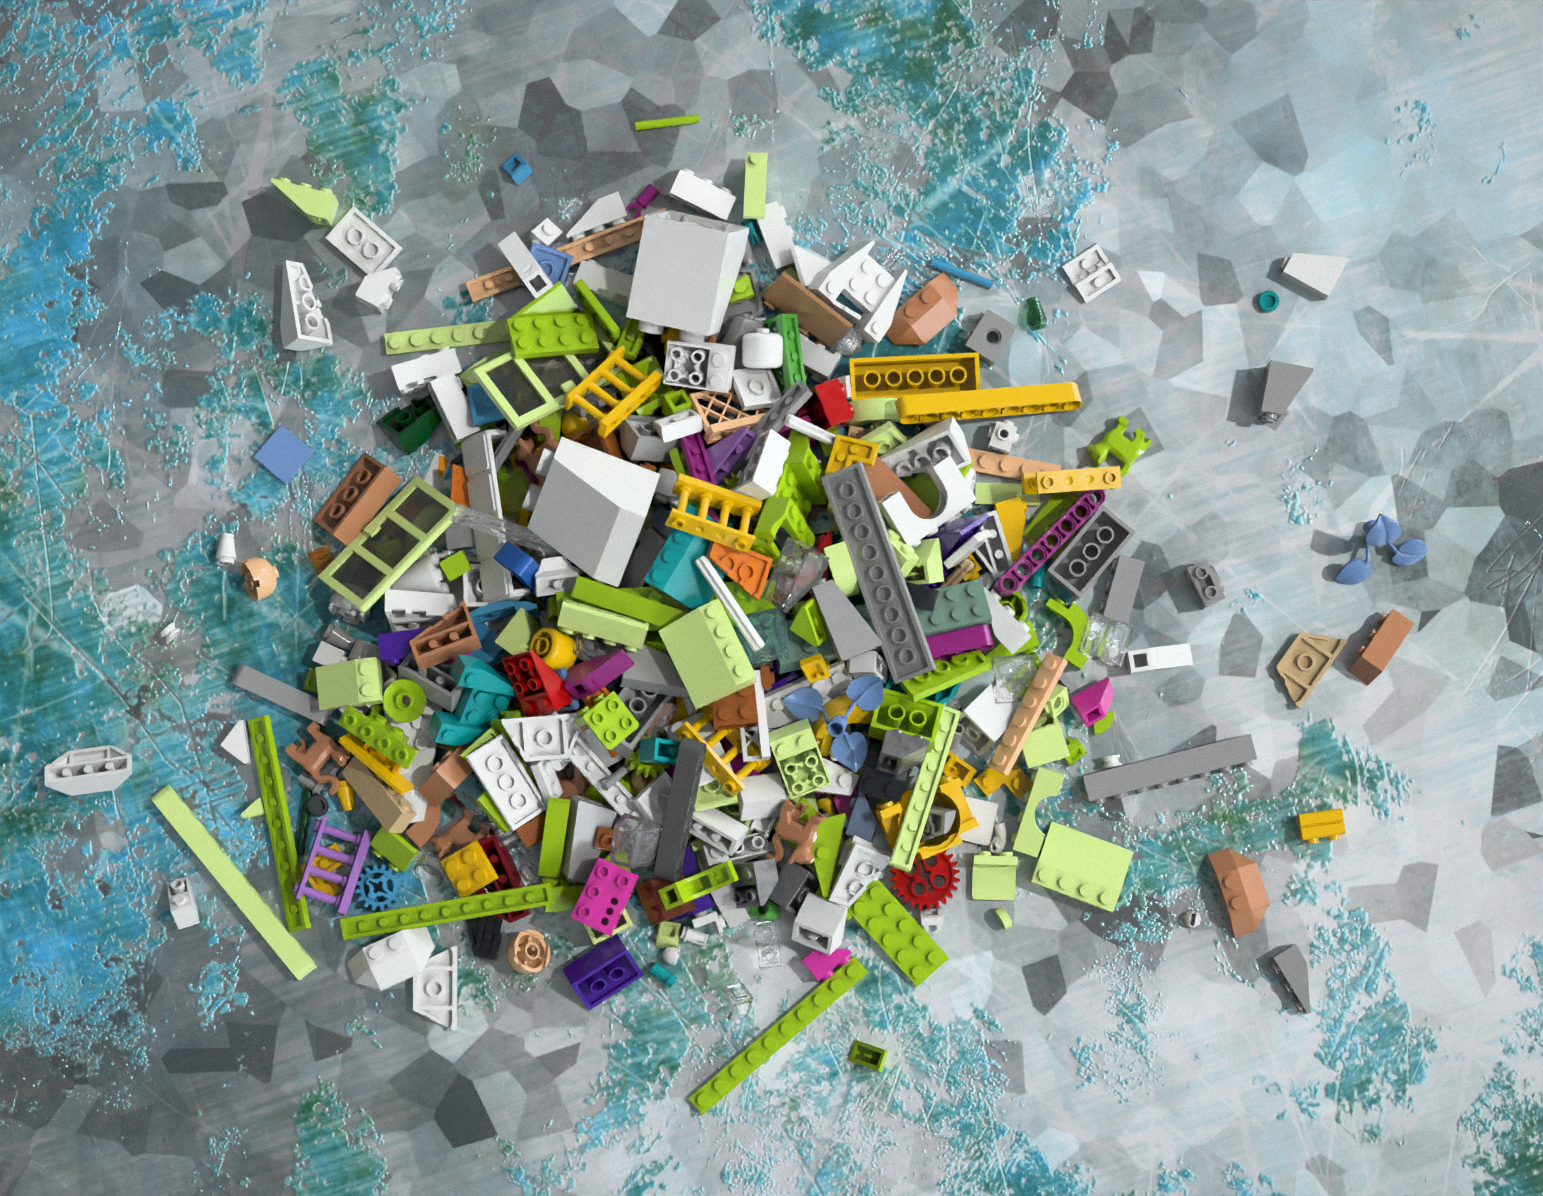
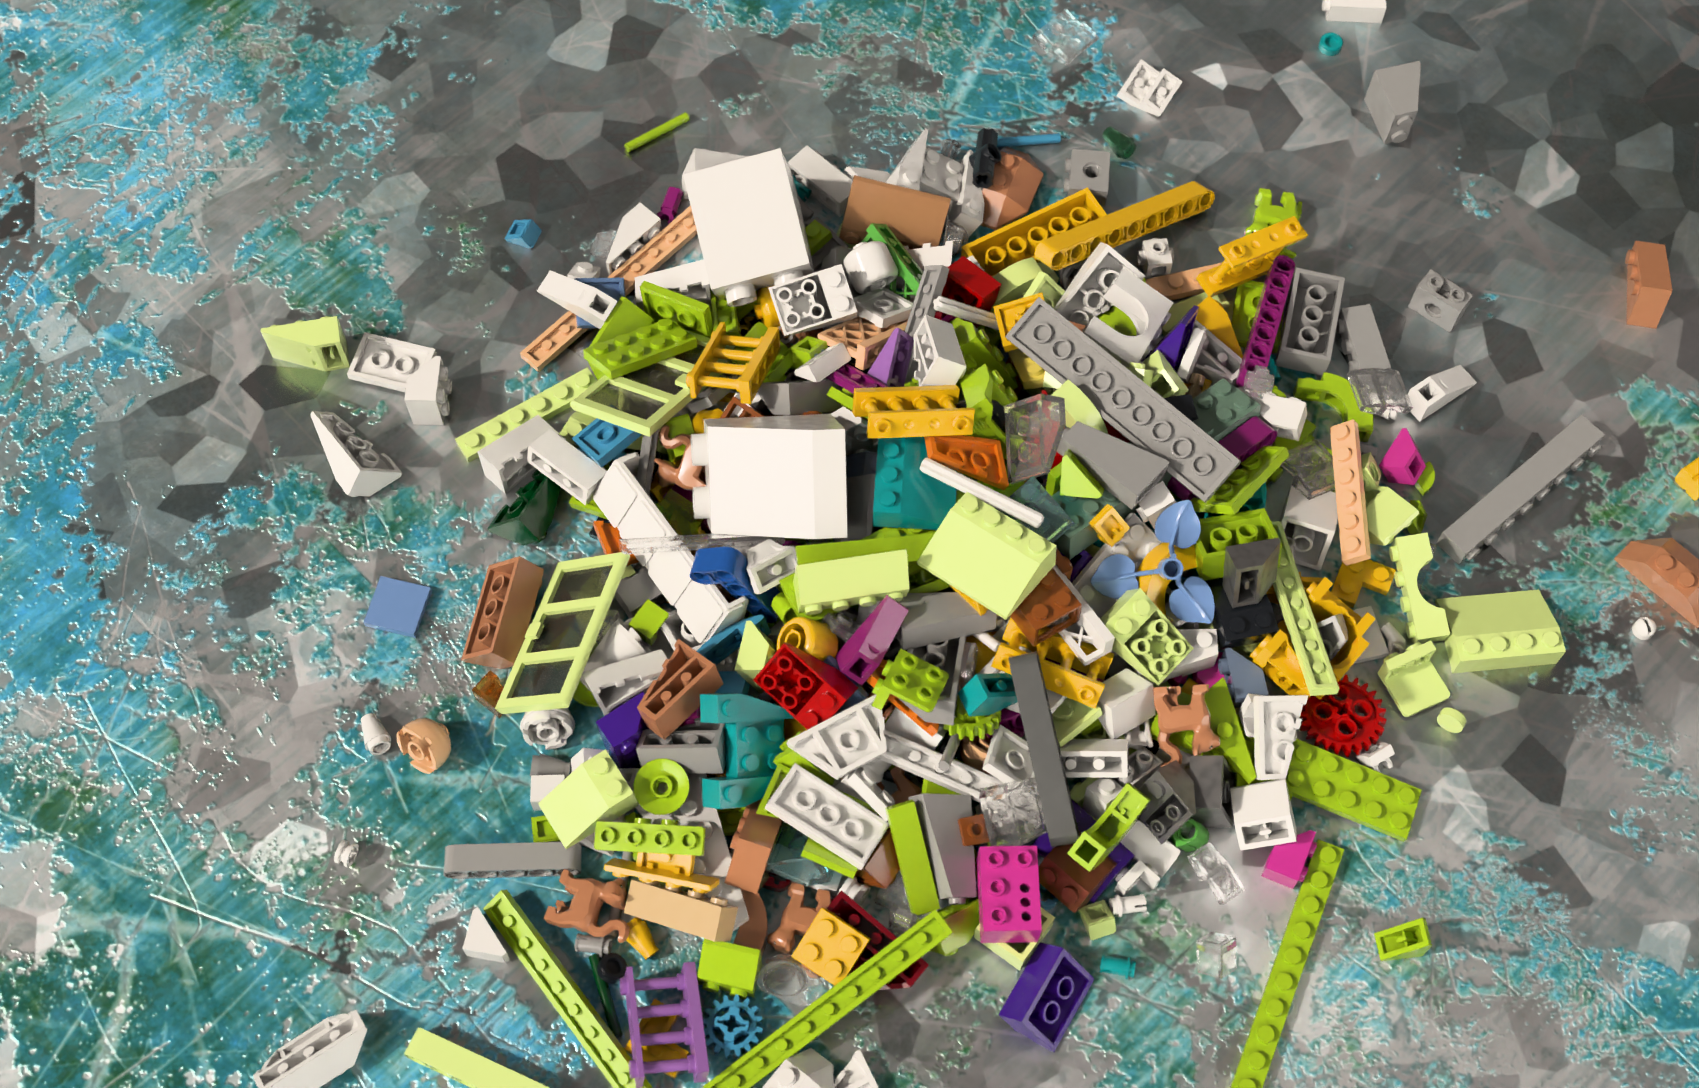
camera: 25 degrees left, 20 degrees down
yellowish green slope [241,797,266,819] -> none
white sticker [424,452,452,491] -> none
black wing [466,915,505,961] -> none
light nougat cylinder [506,929,550,974] -> none
white hinge [663,947,680,965] -> none
yellowish green slope [743,152,768,219] -> none
white bush [1101,754,1122,769] -> none
tan wing [1275,632,1347,709] -> none
medium blue plant [1334,514,1428,585] -> none
none -> black piece [969,128,1001,189]
none -> clear gear [1244,365,1274,399]

